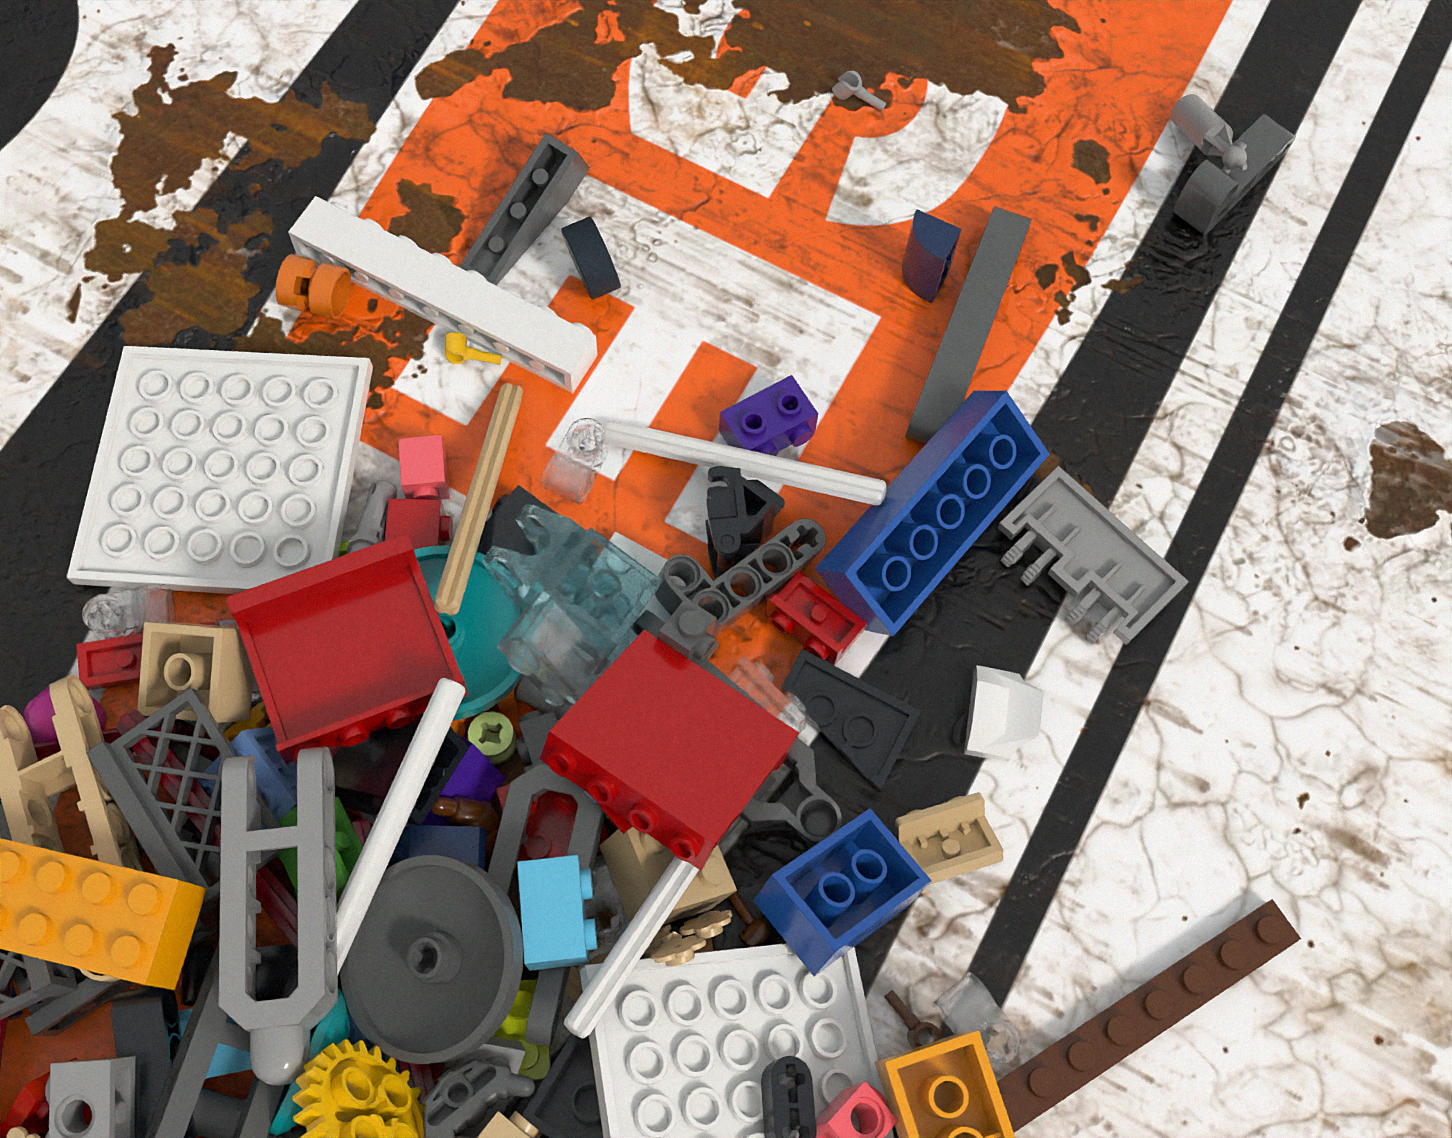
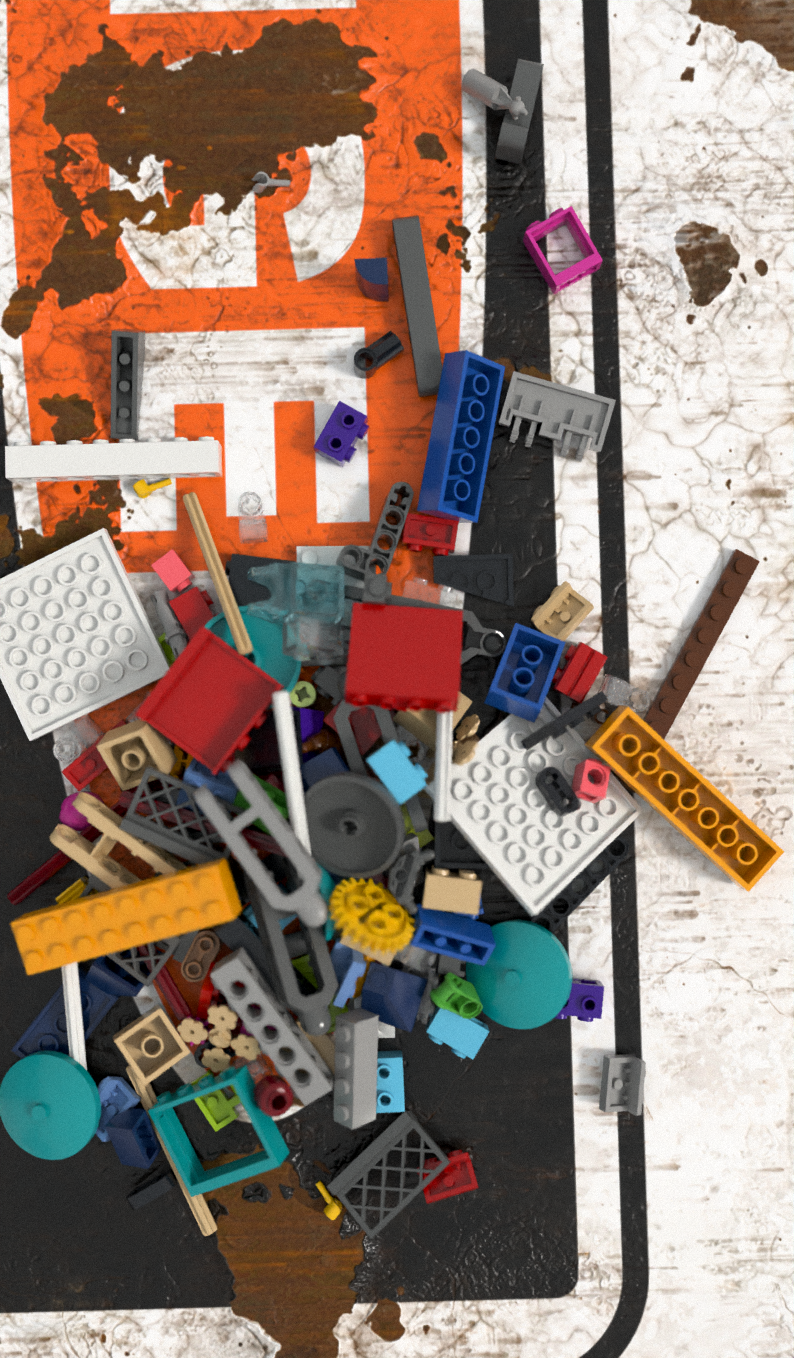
camera: 25 degrees left, 20 degrees up
orange wheel [275,254,351,320] -> none
black wheel [561,216,621,299] -> none
white axle [603,420,887,506] -> none
black piece [705,466,785,579] -> none
reddish brown hand [728,891,770,948] -> none
white slope [964,665,1044,762] -> none
none -> medium nougat brick [181,926,224,982]
none -> black piece [354,331,404,379]
none -> black wing [521,691,608,751]
none -> dark pink window [523,206,603,295]
none -> red brick [551,642,608,704]

